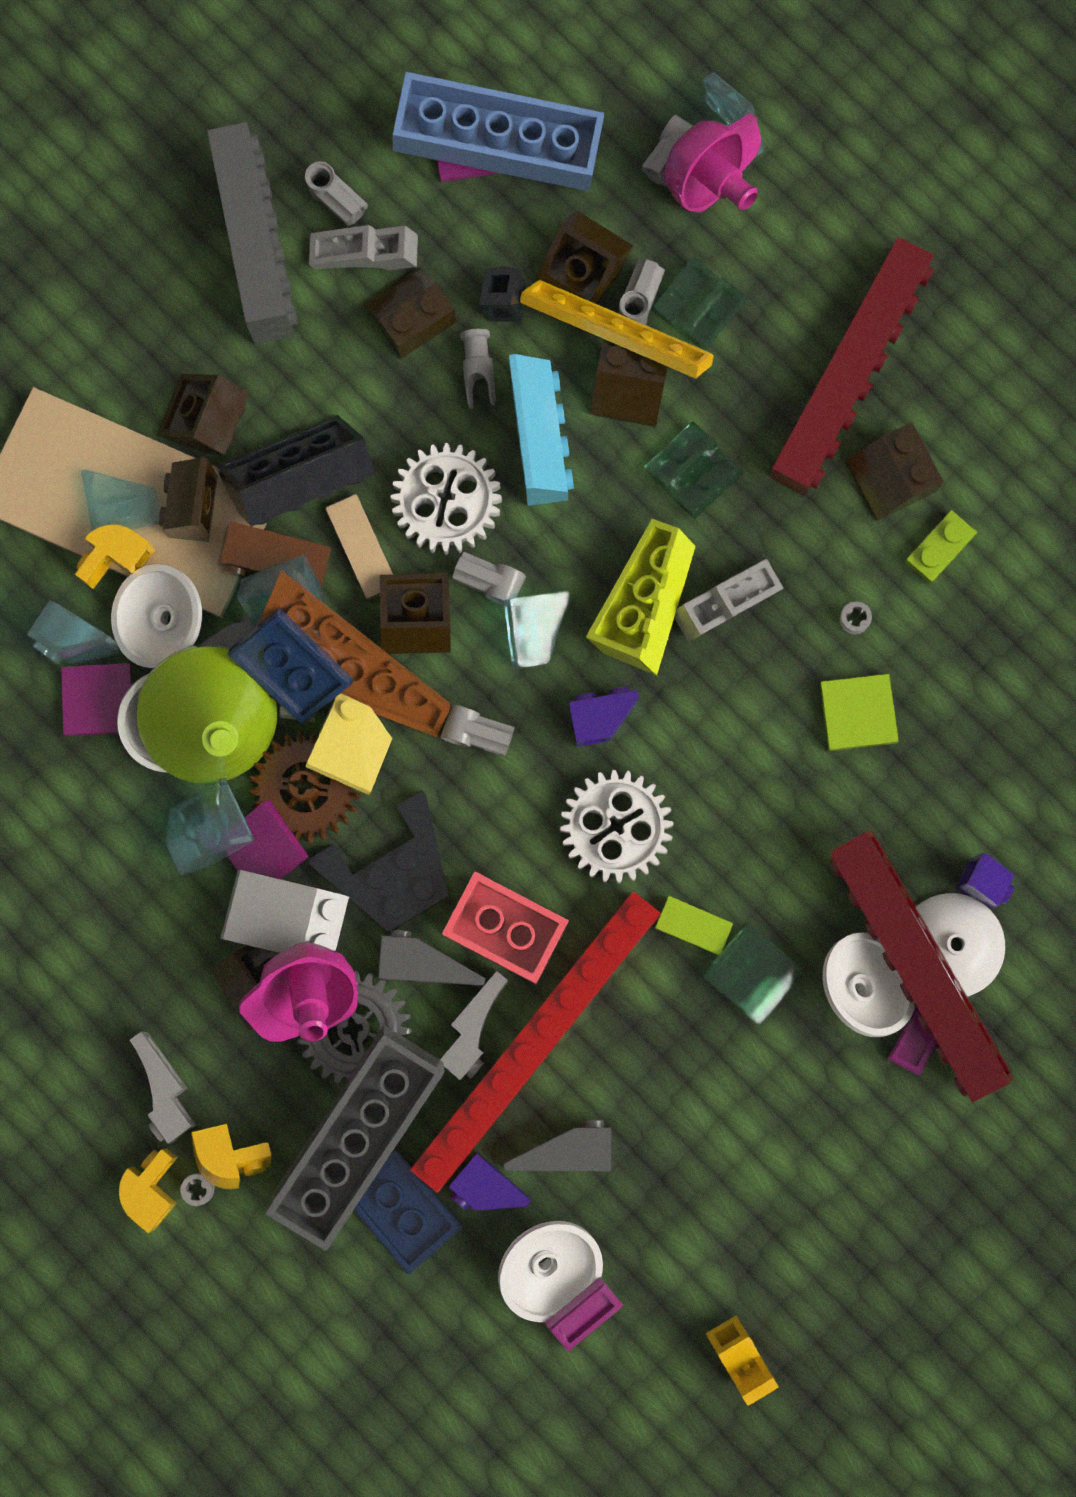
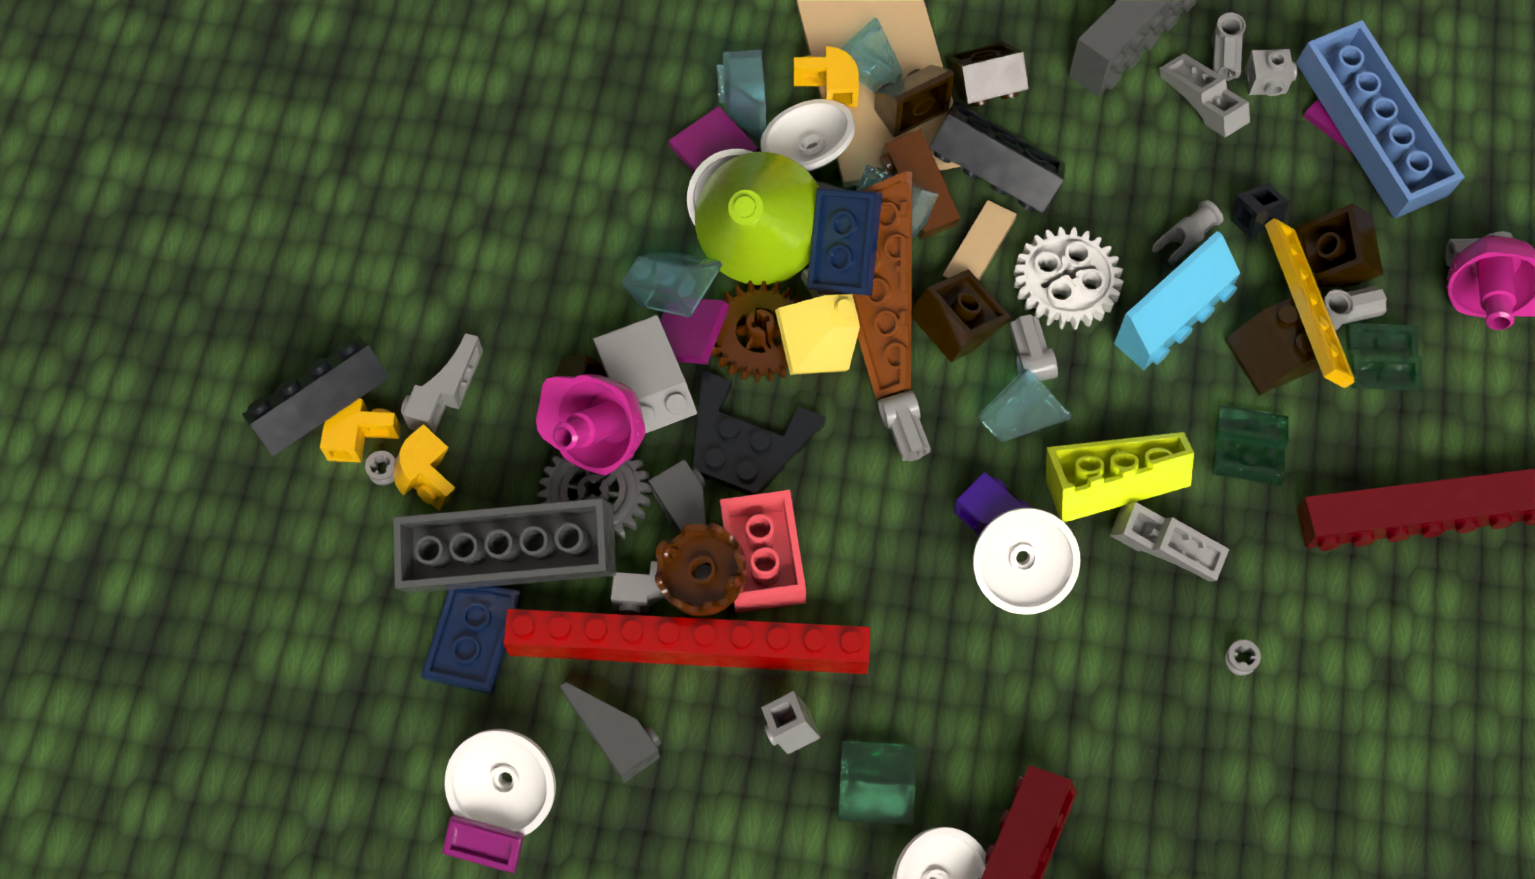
camera: 50 degrees right, 15 degrees down
dark brown slope [363,267,456,359] -> none
dark purple slope [449,1153,531,1210] -> none
white gear [560,770,673,884] -> none
lime tile [655,896,733,956] -> none
lime tile [820,674,899,751] -> none
dark brown slope [846,422,944,521] -> none
lime plate [905,510,977,584] -> none
none -> black slope [242,336,390,457]
none -> reddish brown plate [655,523,748,616]
none -> light grey brick [761,691,820,754]
none -> white dish [973,508,1080,614]
none -> light grey brick [1244,49,1297,96]

